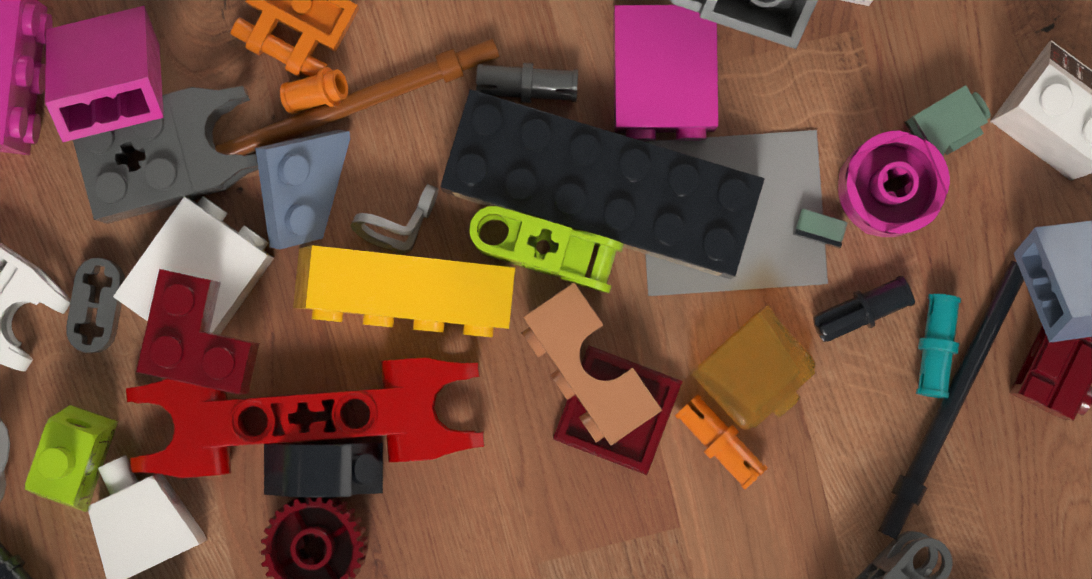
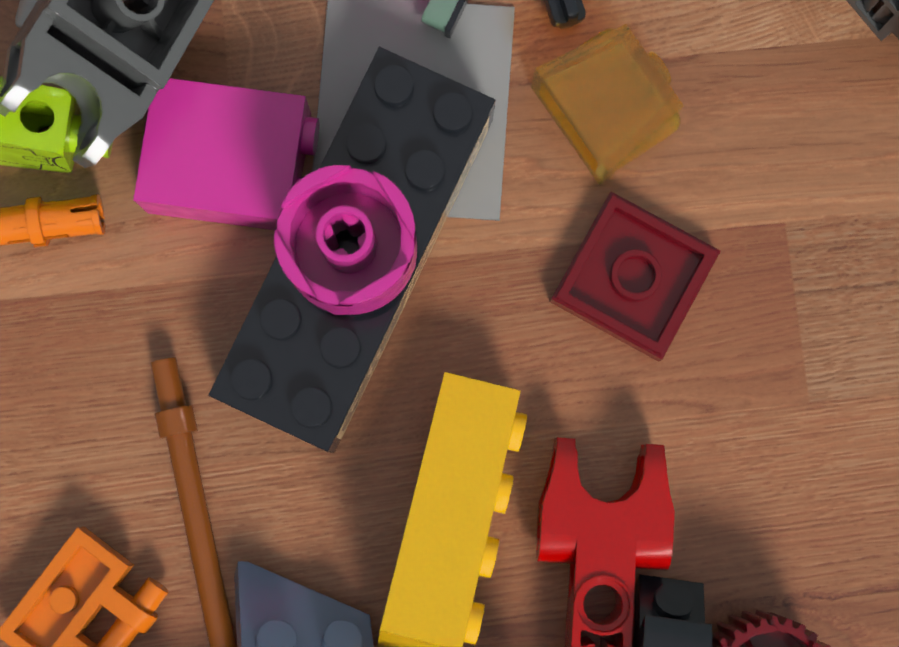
camera: 85 degrees left, 5 degrees down
orange pin [280,67,348,114] -> none
light grey piece [350,184,439,254] -> none
lime piece [469,206,624,293] -> none
dark grey pin [476,62,578,103] -> none
nougat arch [521,283,662,445] -> none
orange pin [675,394,768,490] -> none
none -> dark pink brick [274,165,417,315]

